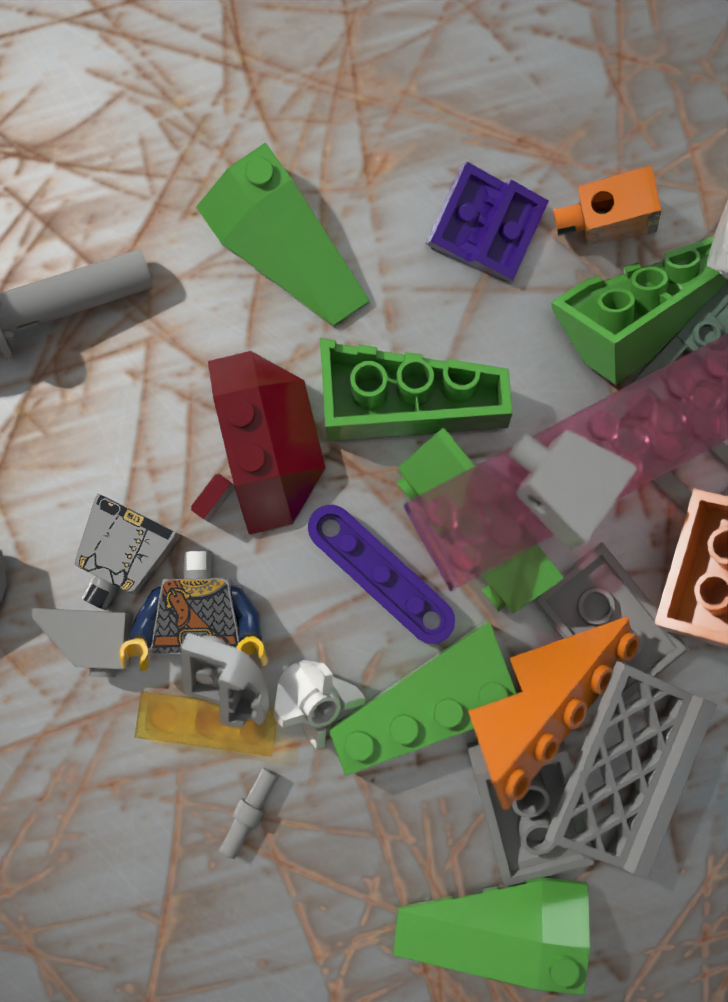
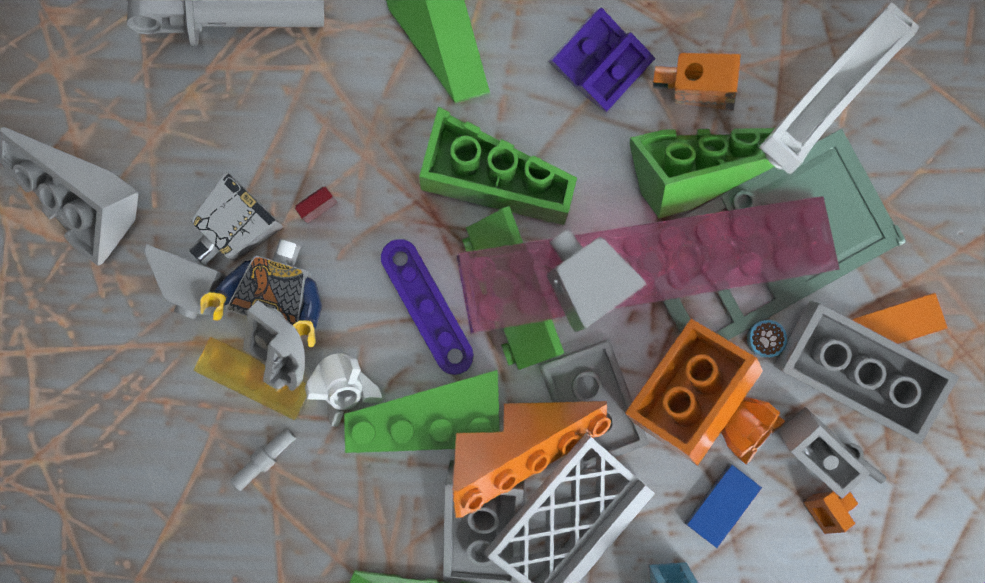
camera: 15 degrees right, 0 degrees up
dark red wedge [208,351,326,535] -> none

